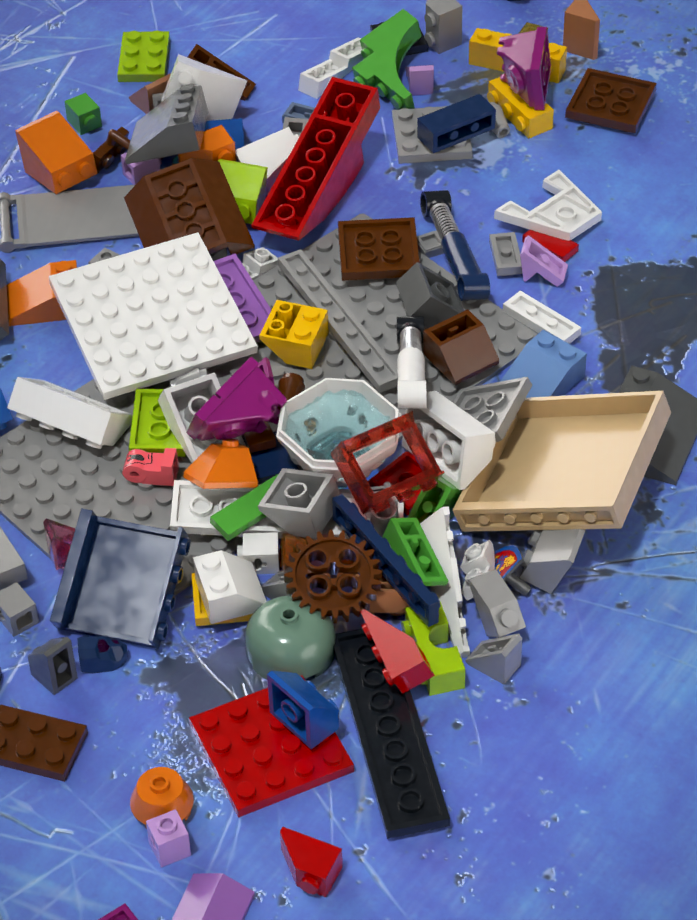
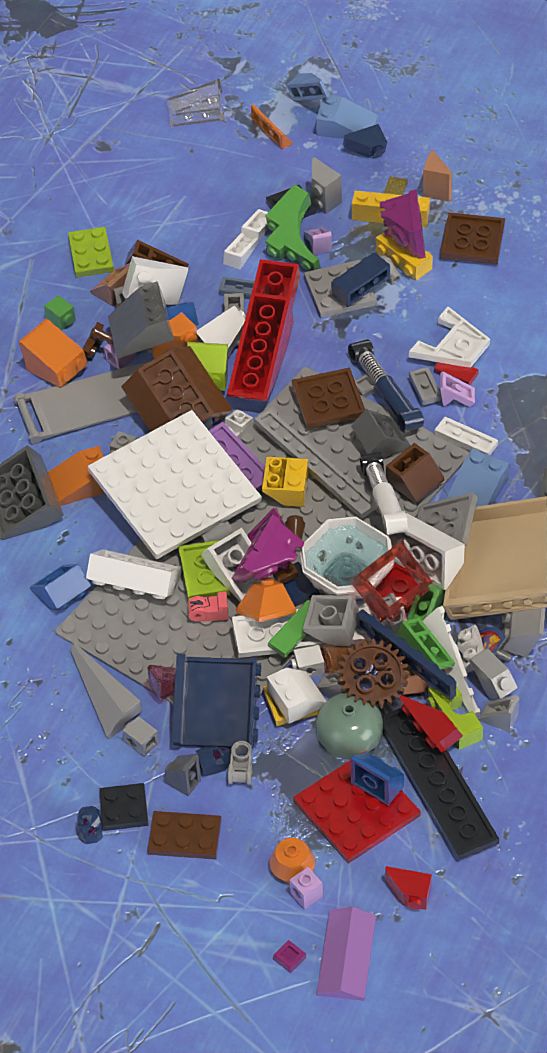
camera: 10 degrees left, 5 degrees up
none -> light grey piece [228,741,252,785]

